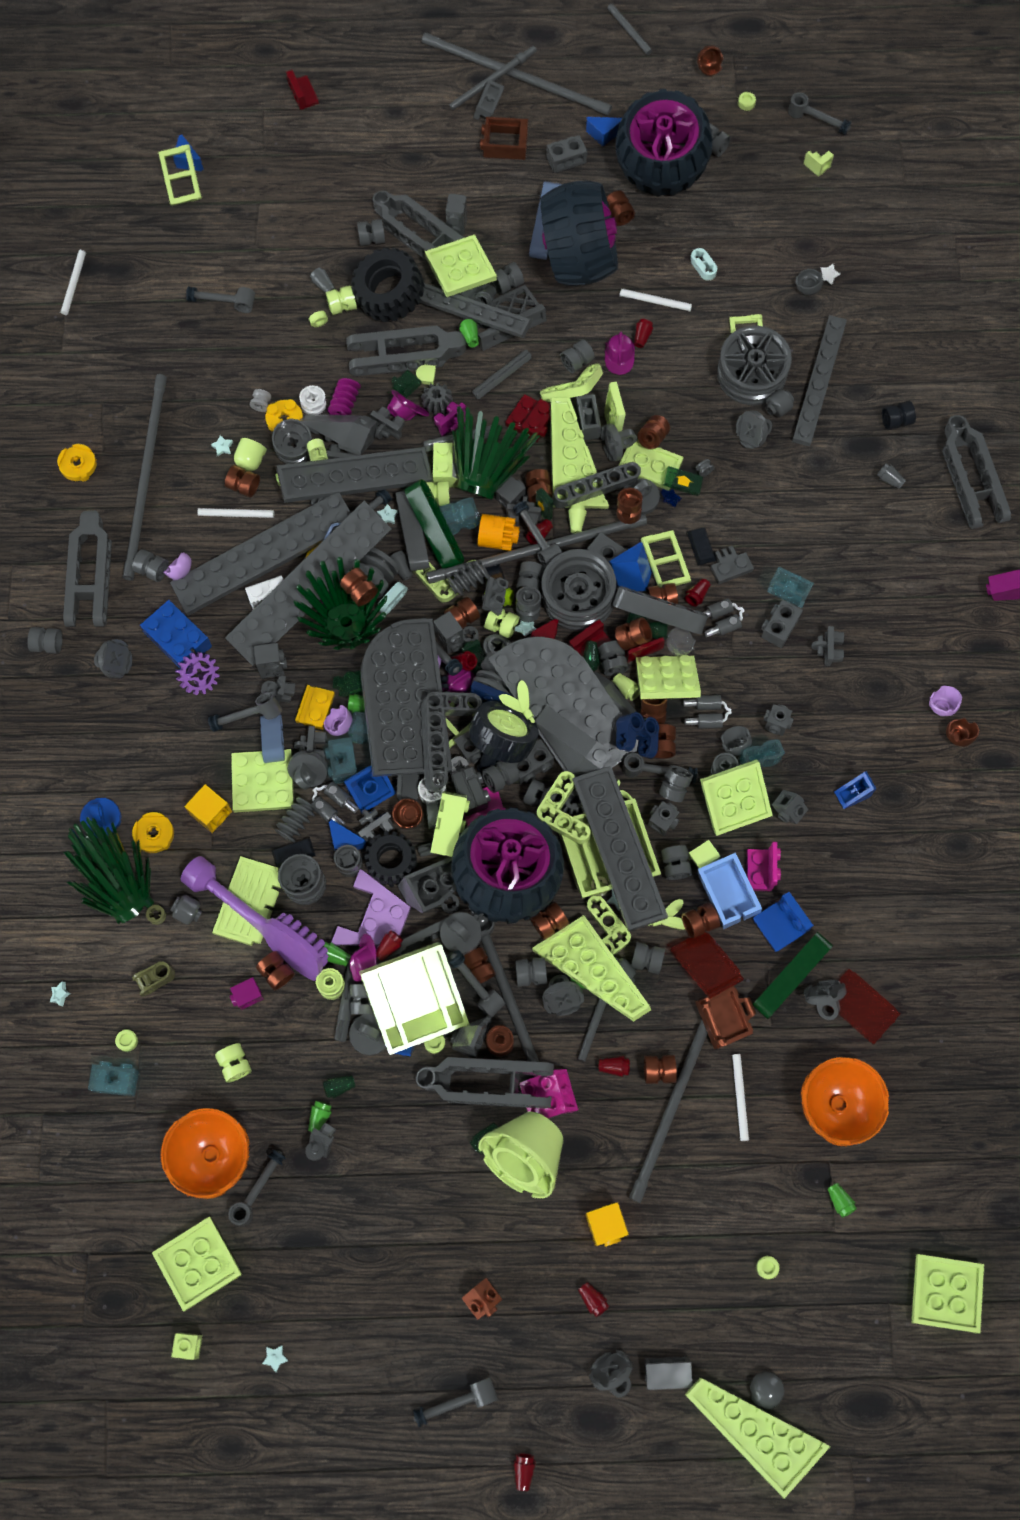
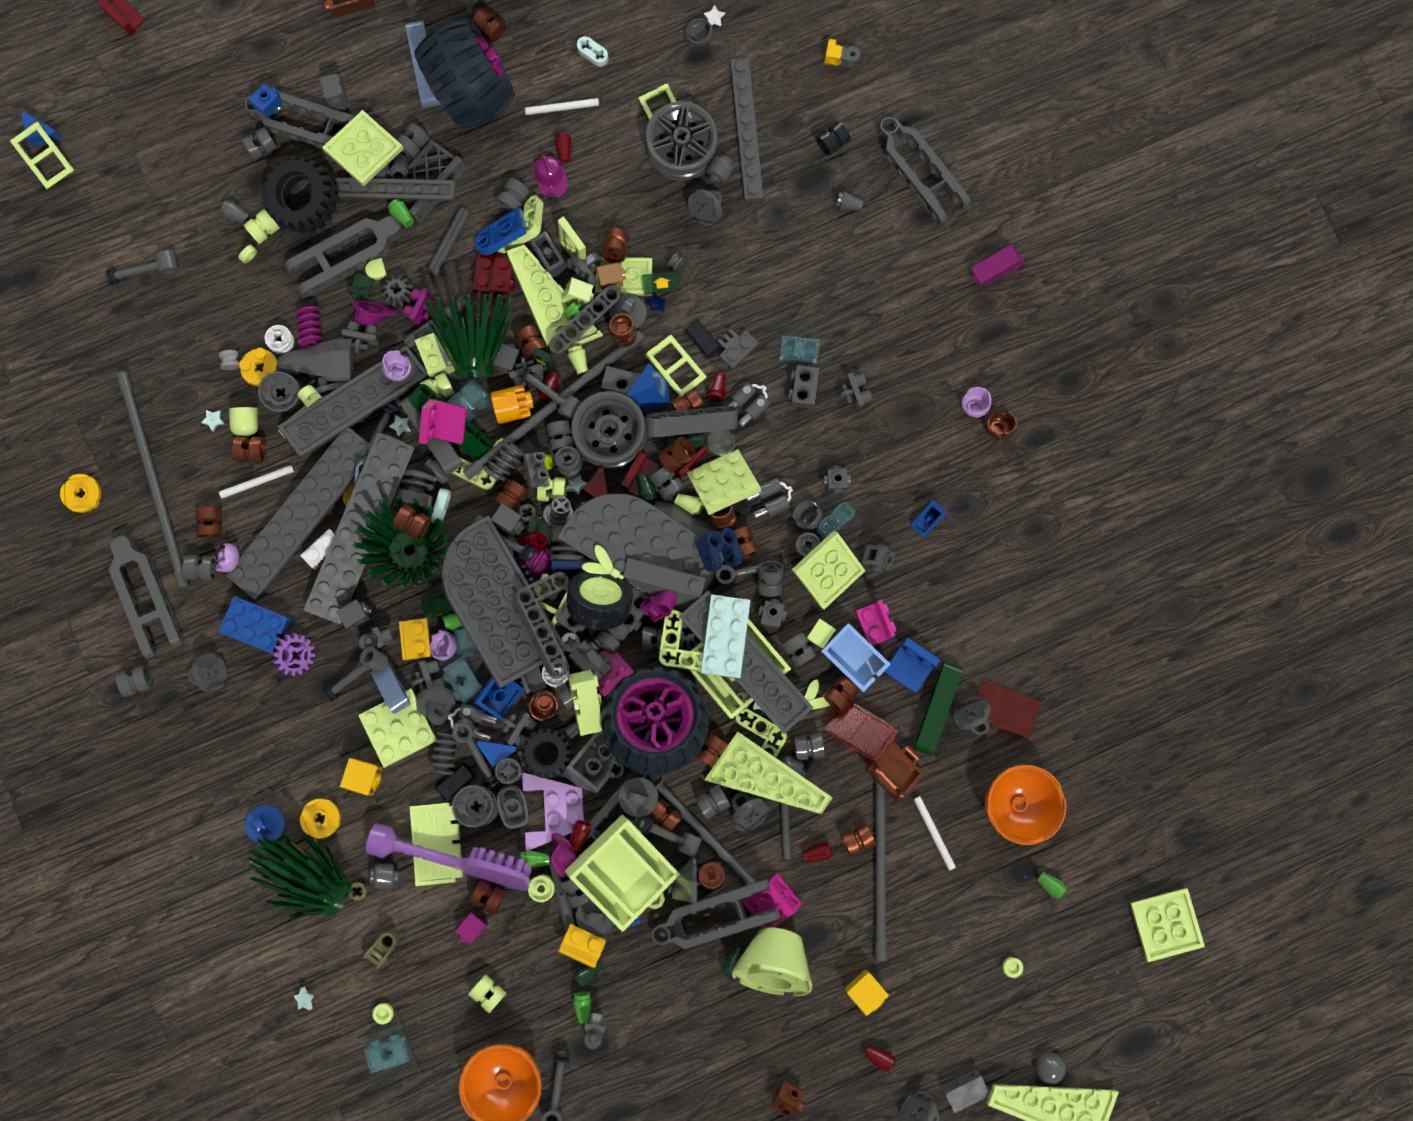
camera: 30 degrees left, 10 degrees up
none -> copper wheel [195,507,222,538]
none -> blue brick [249,84,282,119]
none -> lavender hair [381,350,411,381]
none -> dark pink bracket [419,399,467,444]
none -> dark grey piece [452,718,500,788]
none -> blue tile [474,207,527,255]
none -> dark grey piece [497,784,528,829]
none -> dark grey wheel [550,497,571,520]
none -> yellow plate [558,924,606,968]
none -> yellowish green brick [562,277,594,309]
none -> bright green plate [564,302,581,319]
none -> medium nougat brick [597,263,626,291]
none -> magenta piece [640,590,678,622]
none -> light aqua plate [701,595,750,679]
none -> leg [824,39,860,68]

